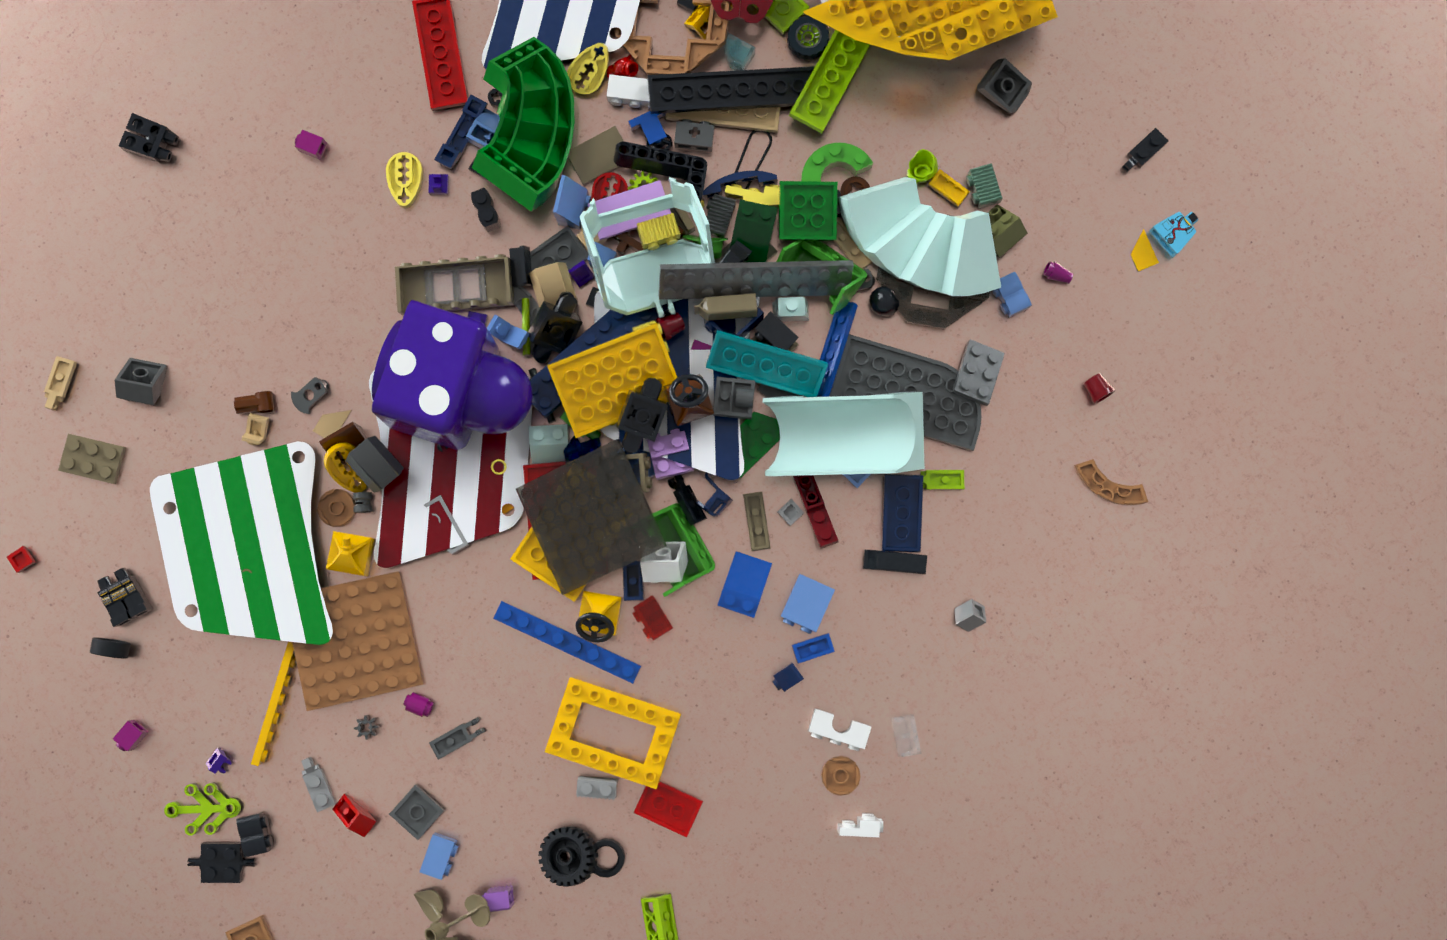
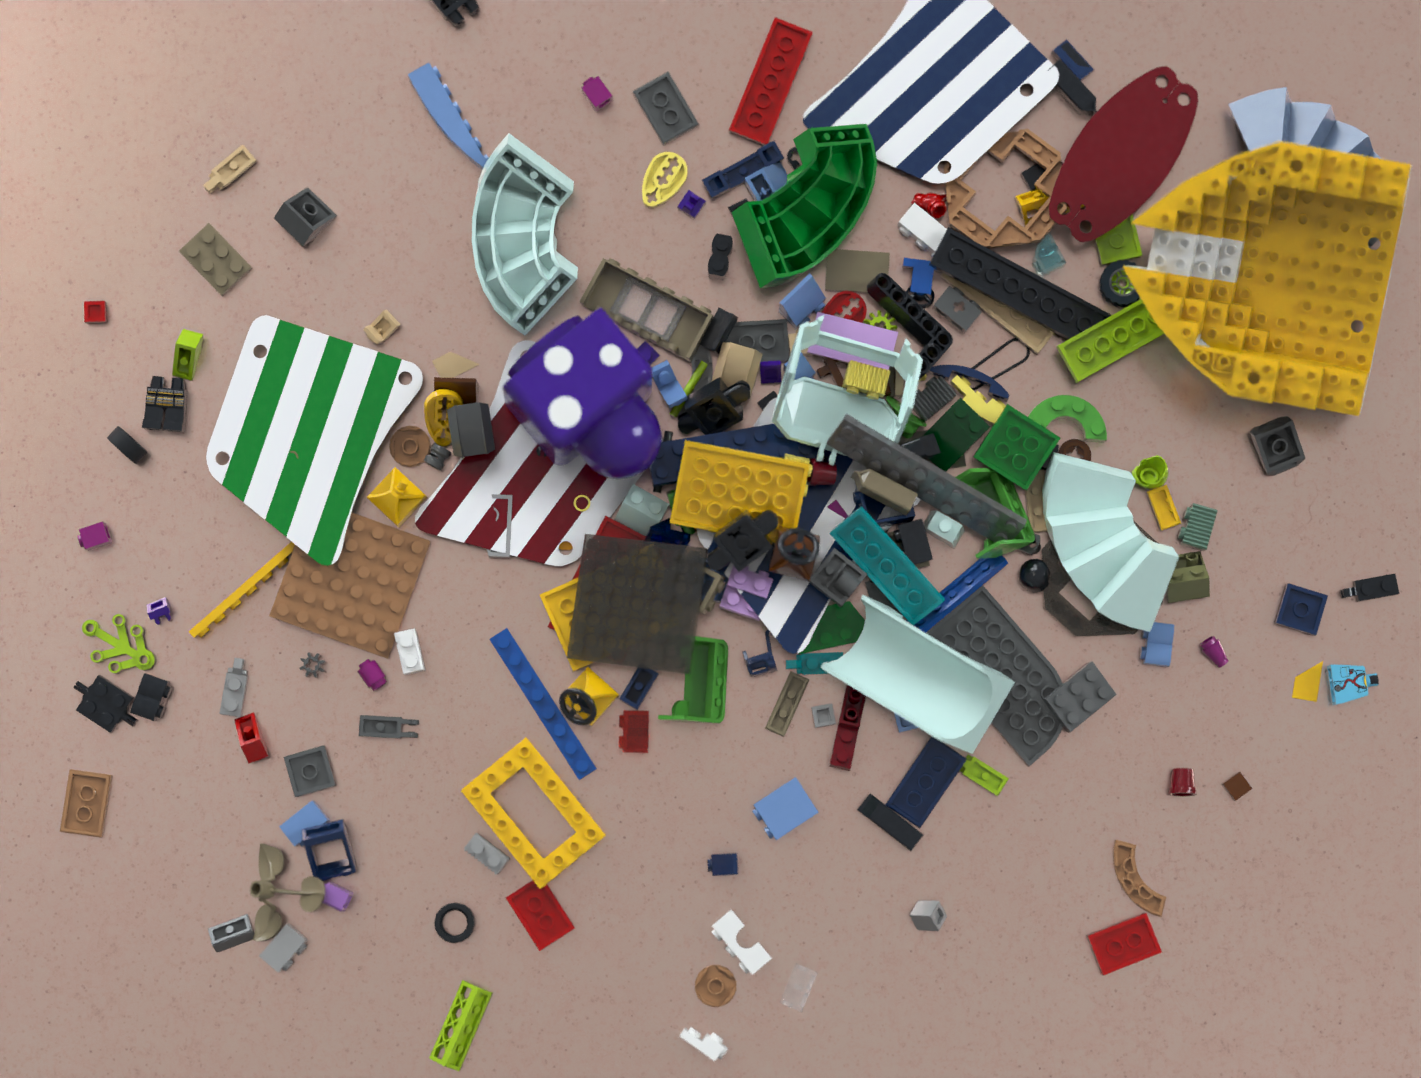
camera: 30 degrees right, 0 degrees up
reddish brown piece [234,391,275,414] -> none
dark grey piece [291,377,329,414] -> none
black wheel [538,827,598,887] -> none
light yellow piece [567,43,609,94] -> none
white brick [640,542,688,583] -> none
black plate [667,474,707,526] -> none
blue slope [717,551,772,618] -> none
blue plate [792,633,835,664] -> none
none -> lime slope [172,329,203,381]
none -> dark blue window [302,820,356,881]
none -> white brick [394,628,425,675]
none -> medium blue slope [408,63,489,170]
none -> light aqua piece [472,133,578,335]
none -> dark grey tile [633,72,699,146]
none -> teal hinge [786,652,843,675]
none -> red plate [1087,913,1162,976]
none -> reddish brown tile [1222,772,1252,801]
none -> dark blue plate [1275,583,1328,636]

